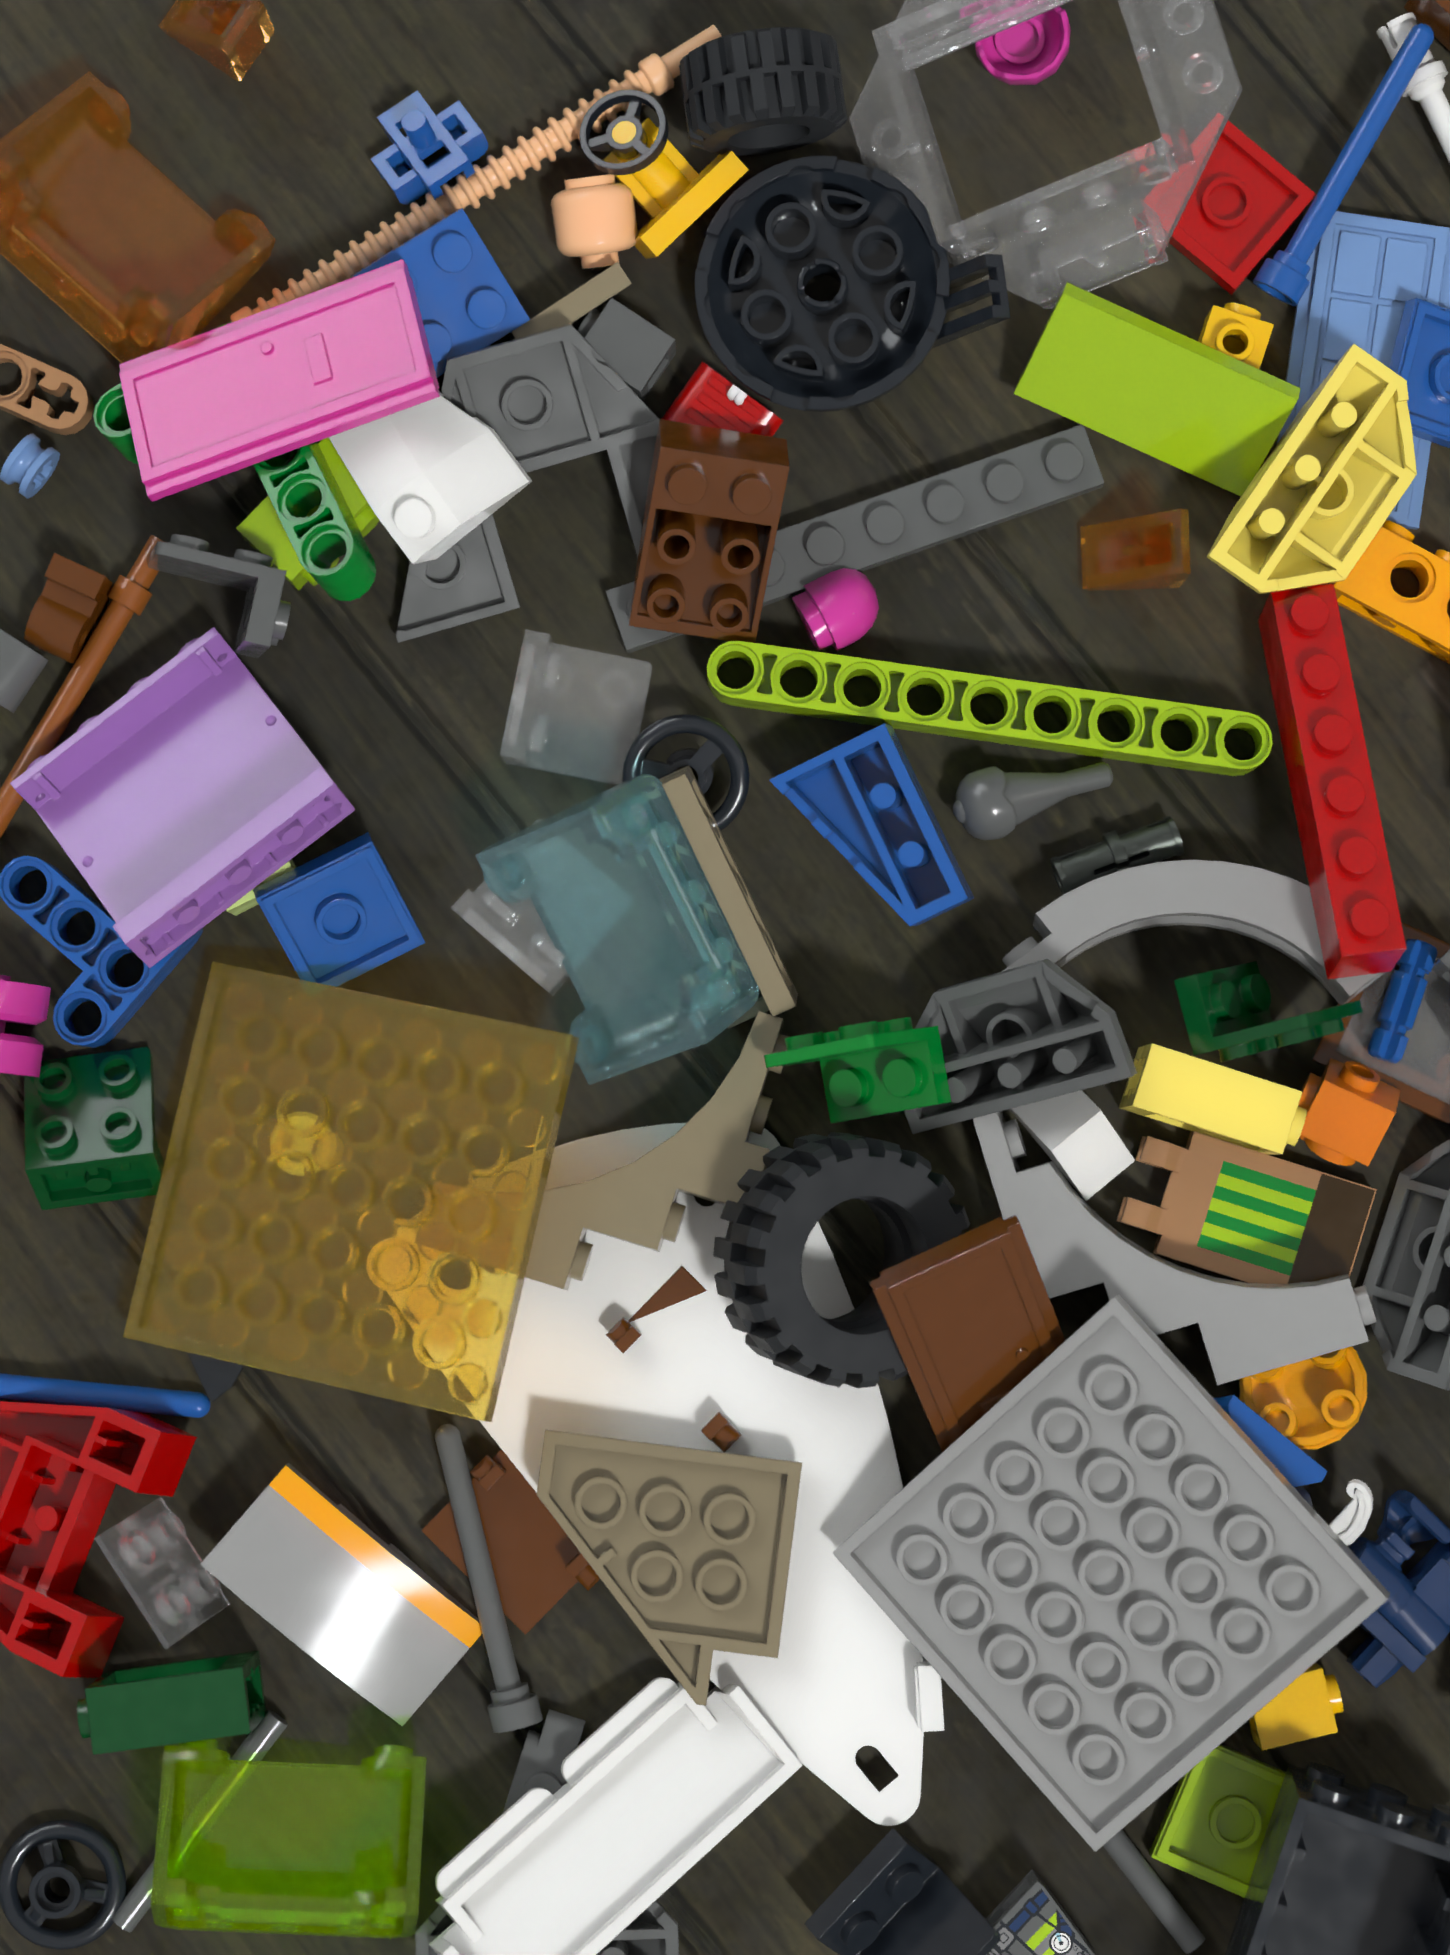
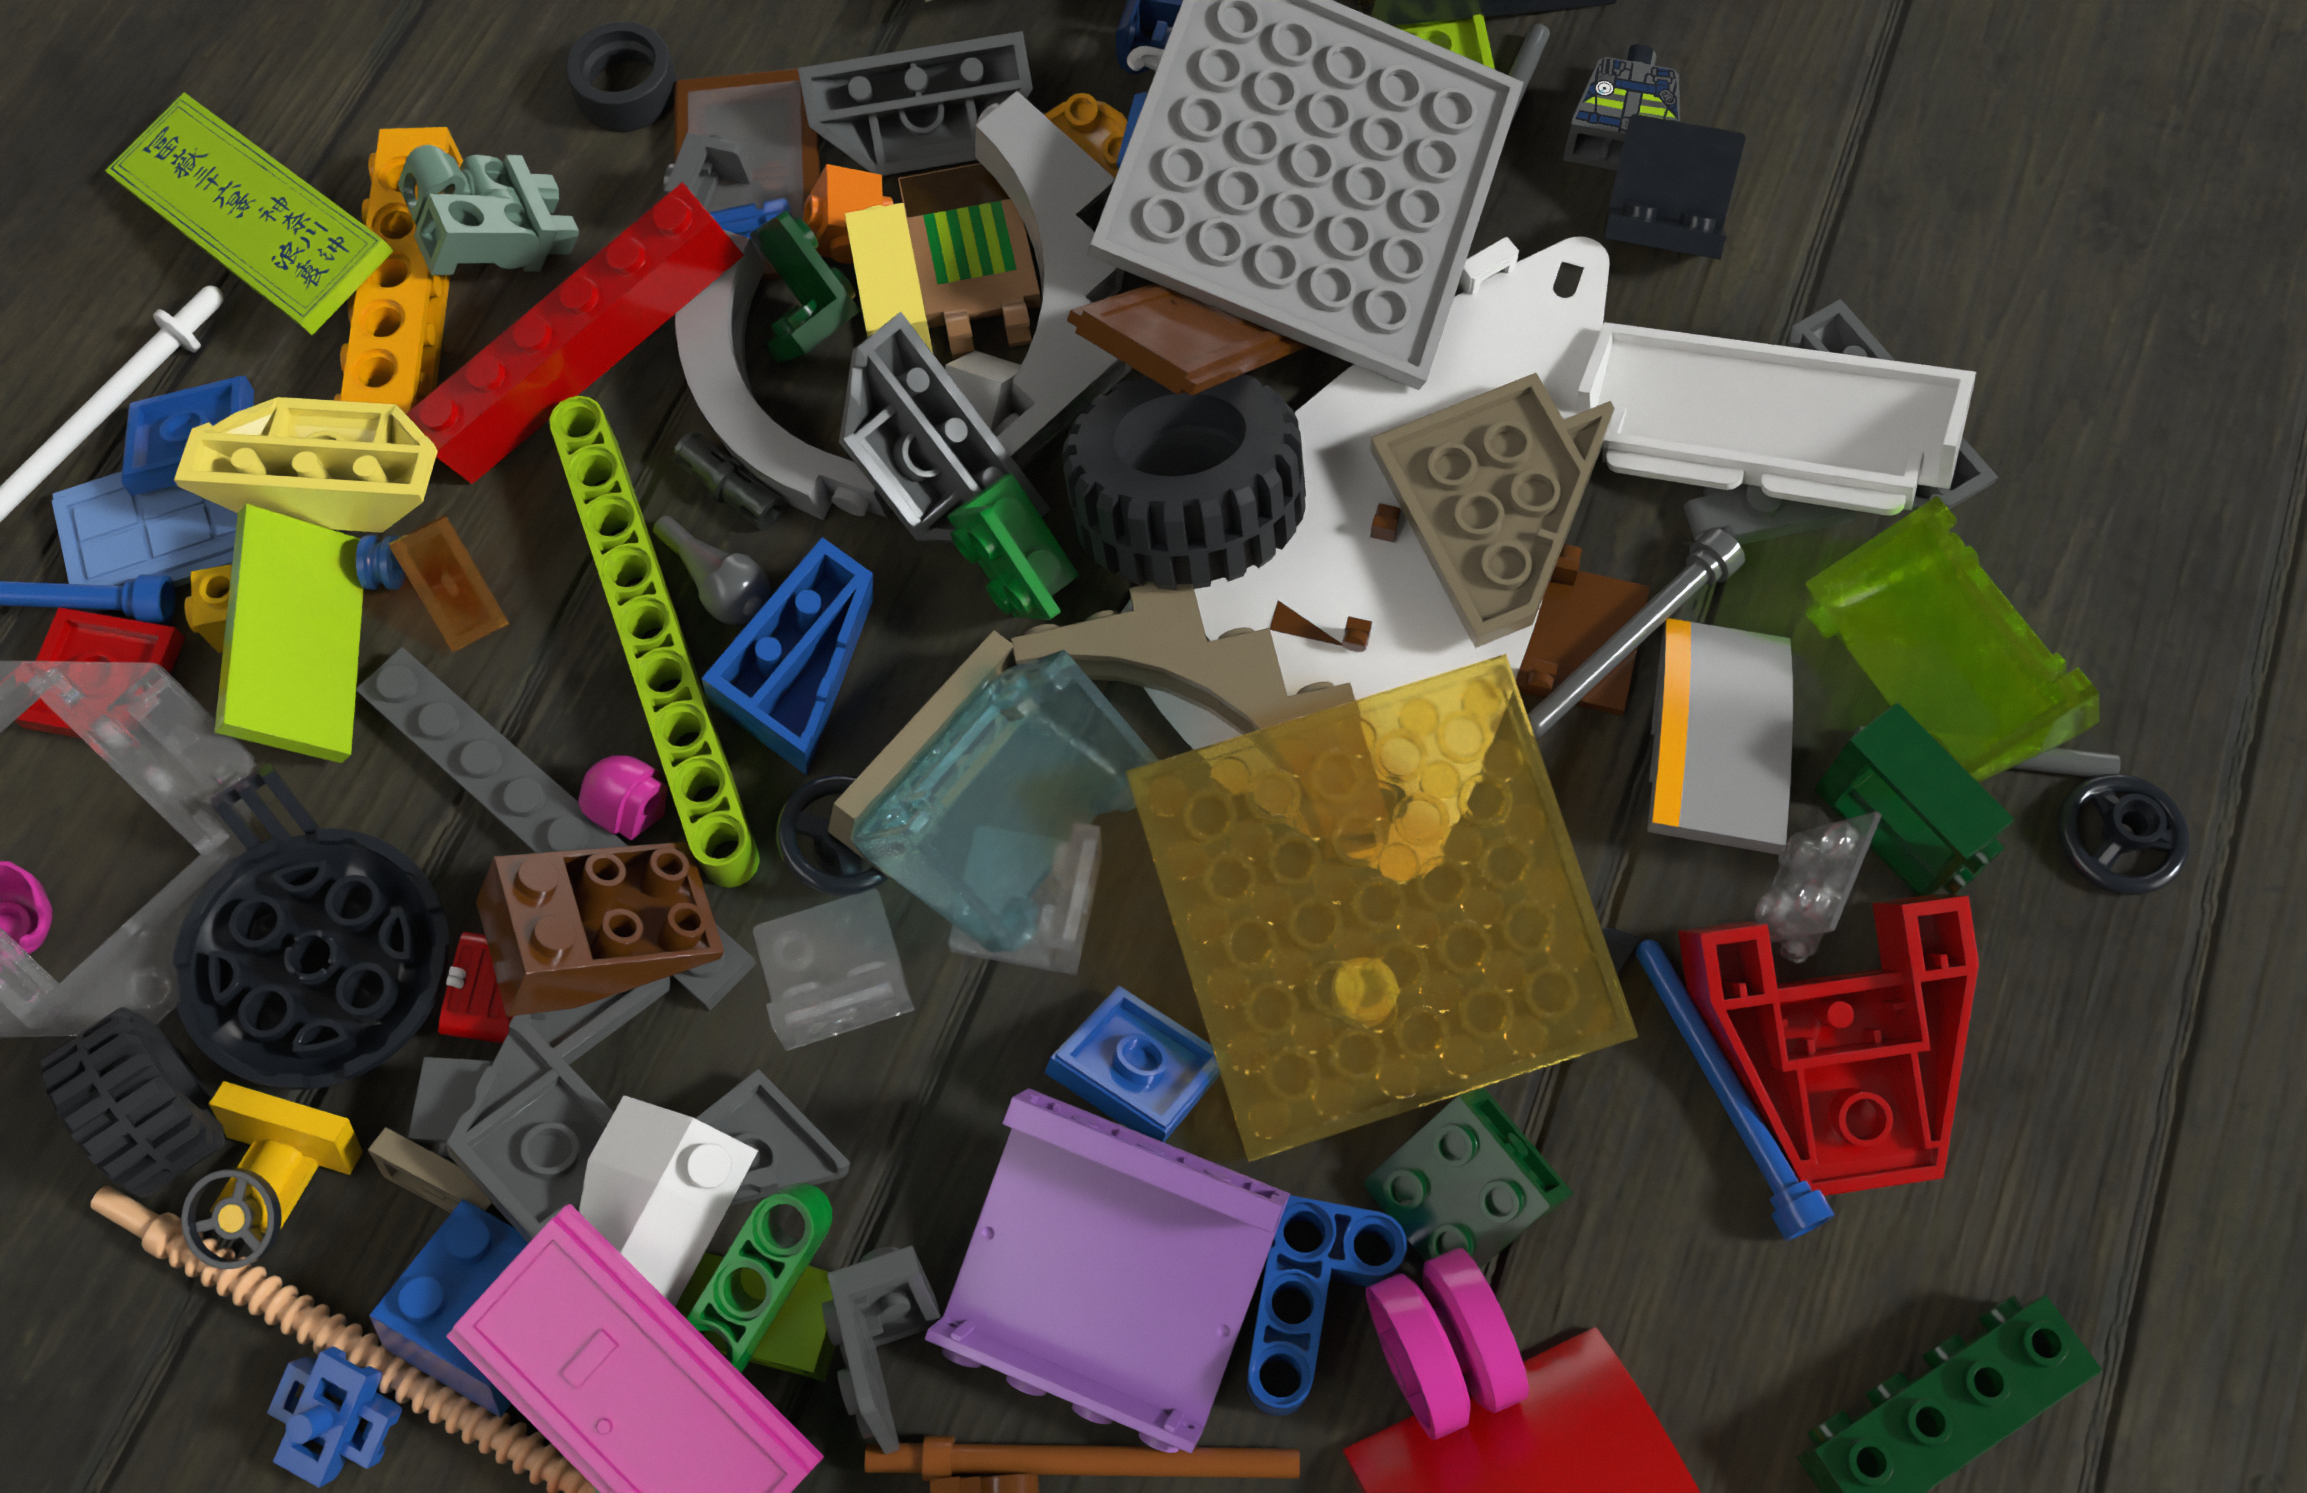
camera: 120 degrees left, 20 degrees down
light nougat head [551,174,638,269] -> none
none -> blue bush [356,535,407,590]

